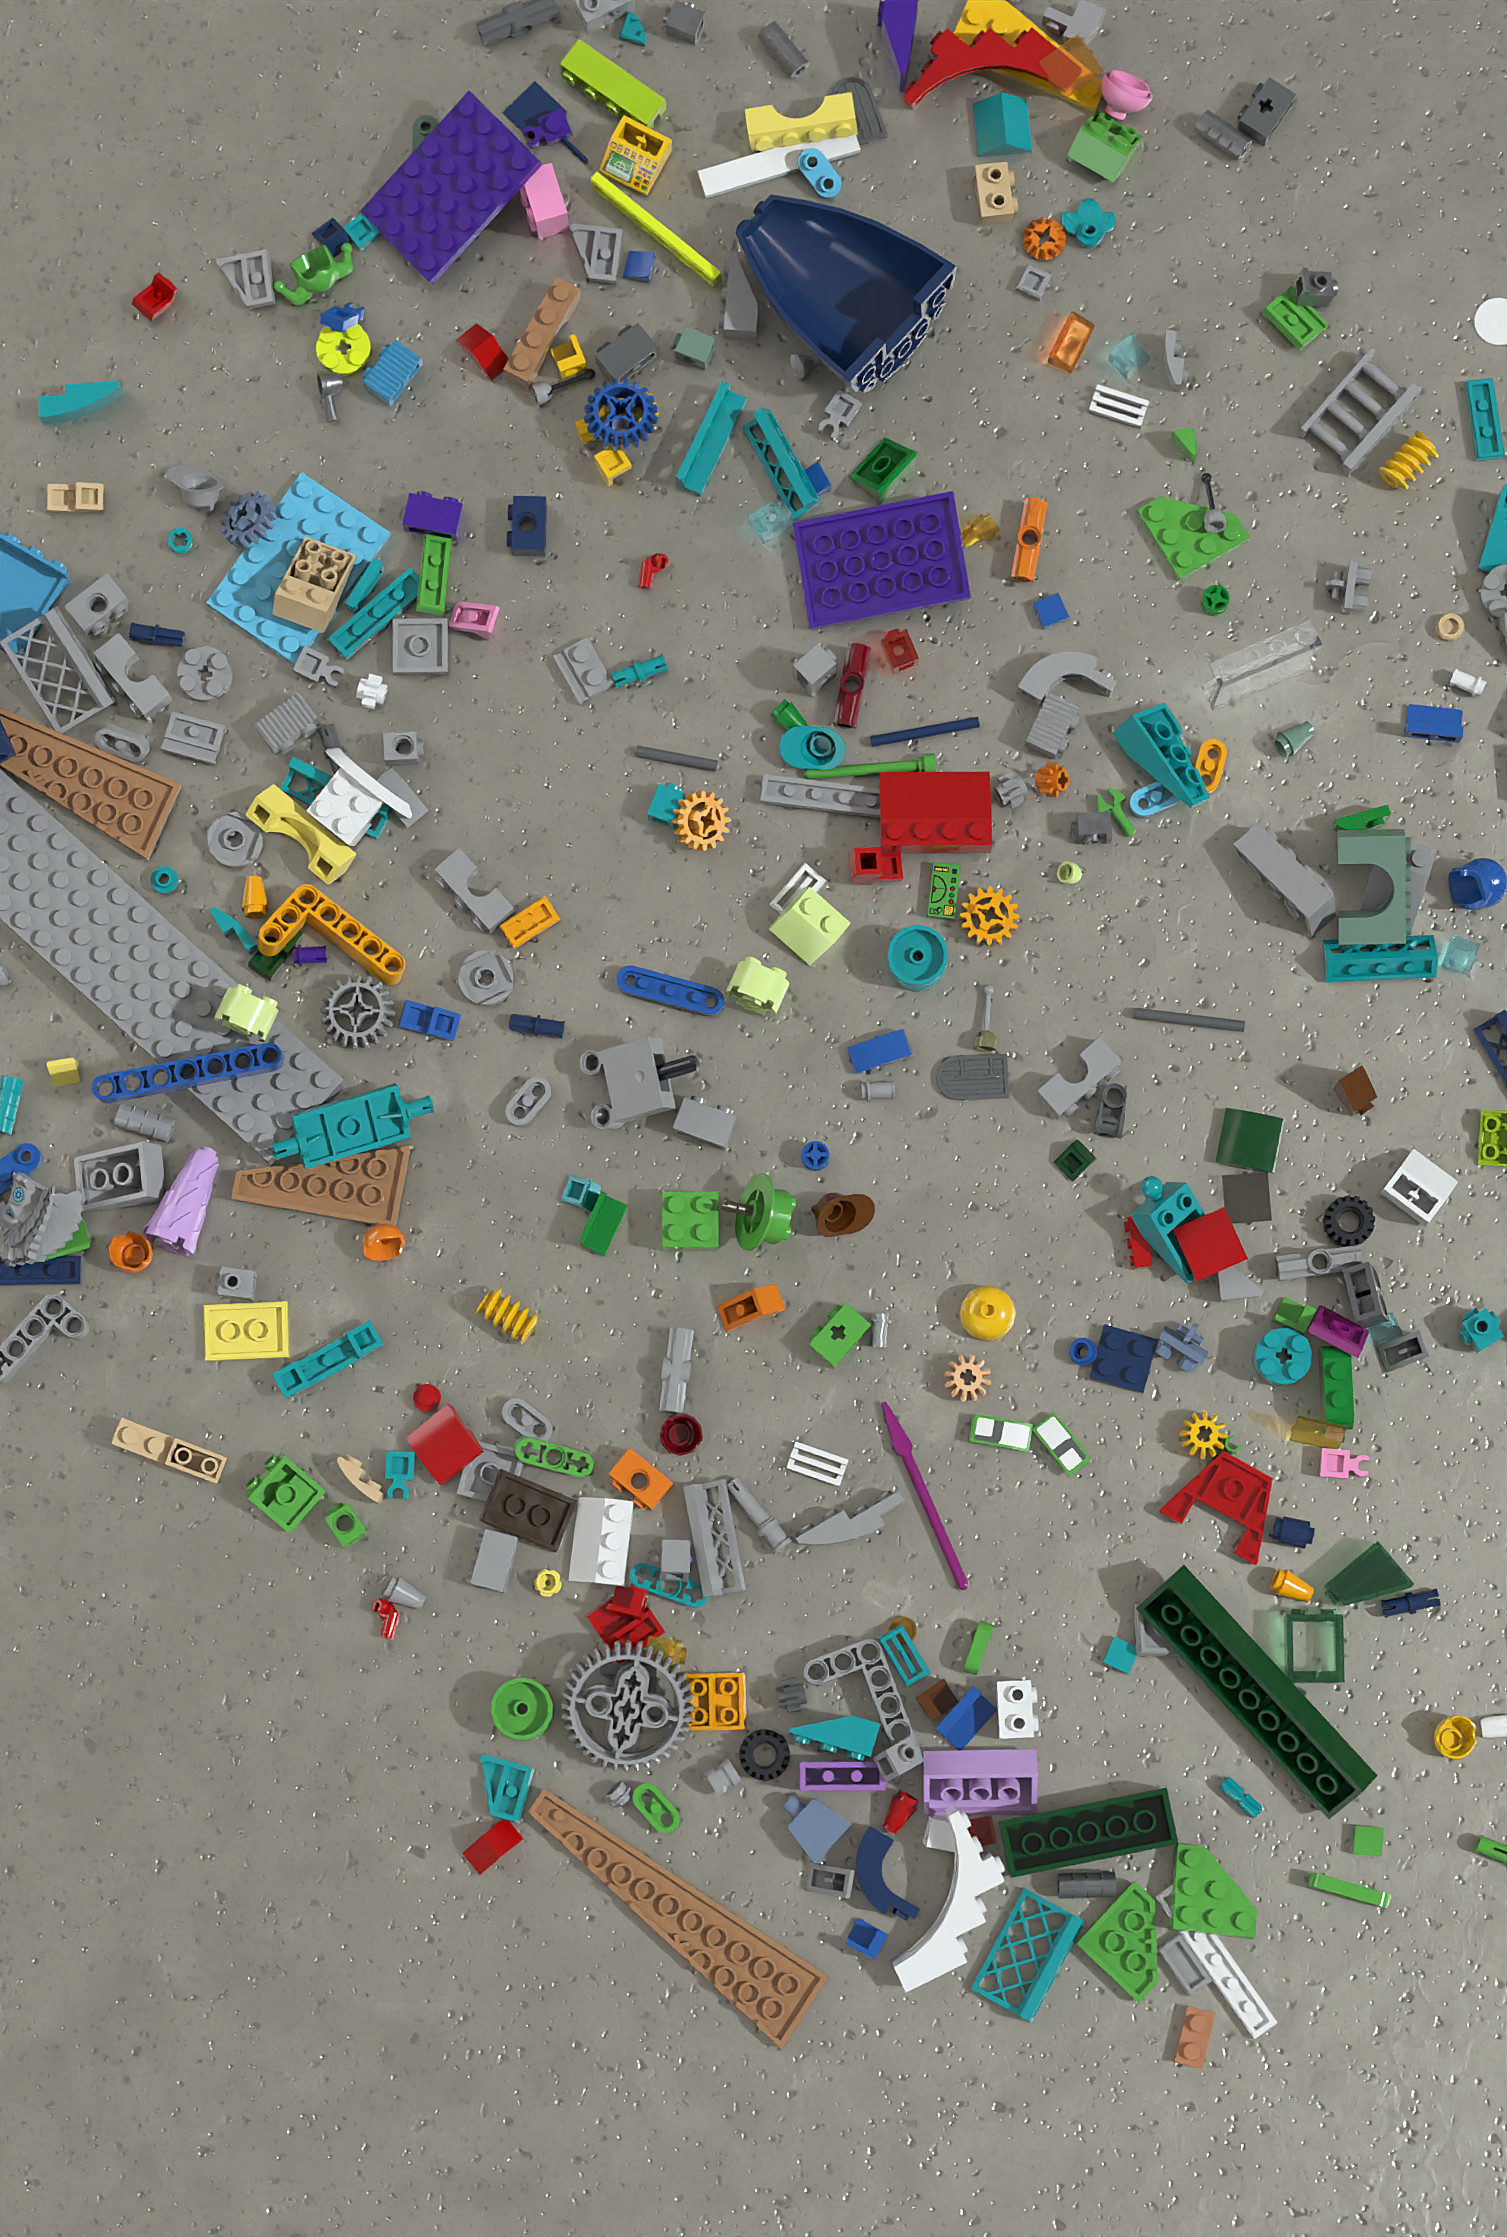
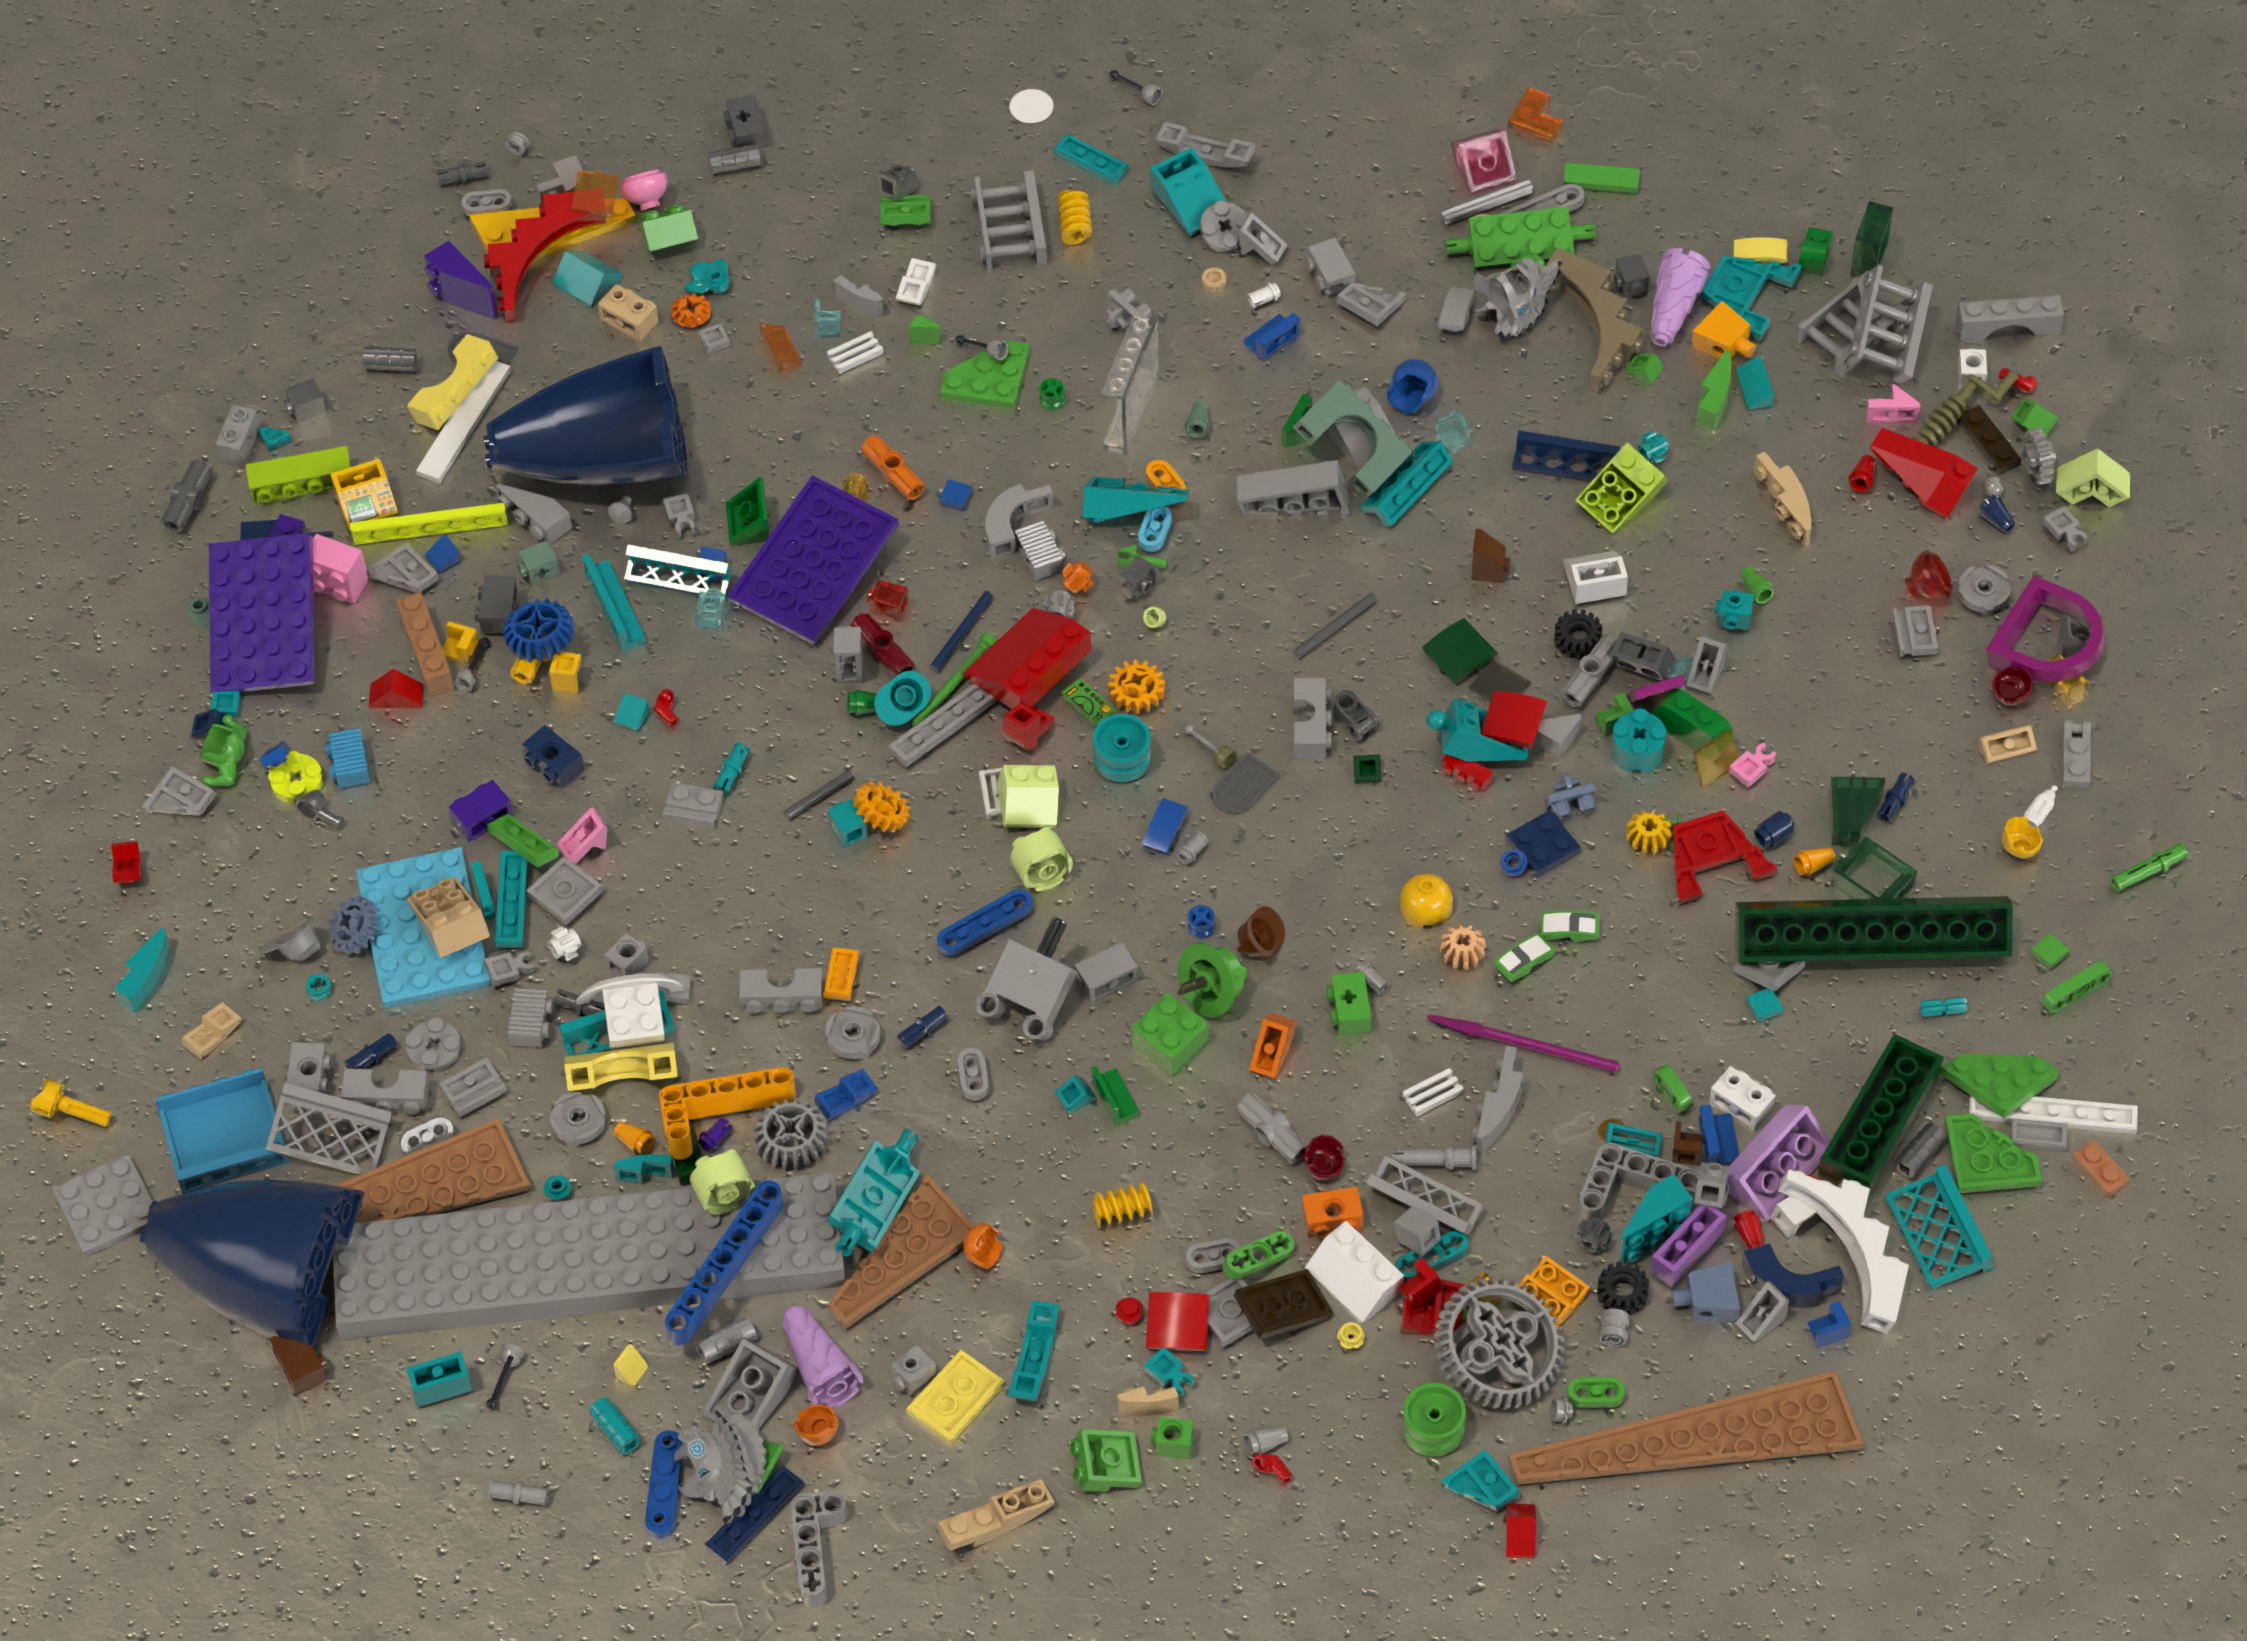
camera: 50 degrees left, 25 degrees down
light grey brick [467,1529,519,1593] -> none
medium azure plate [797,148,841,198] -> none
none -> teal slope [614,693,649,731]
none -> white slope [896,258,937,306]

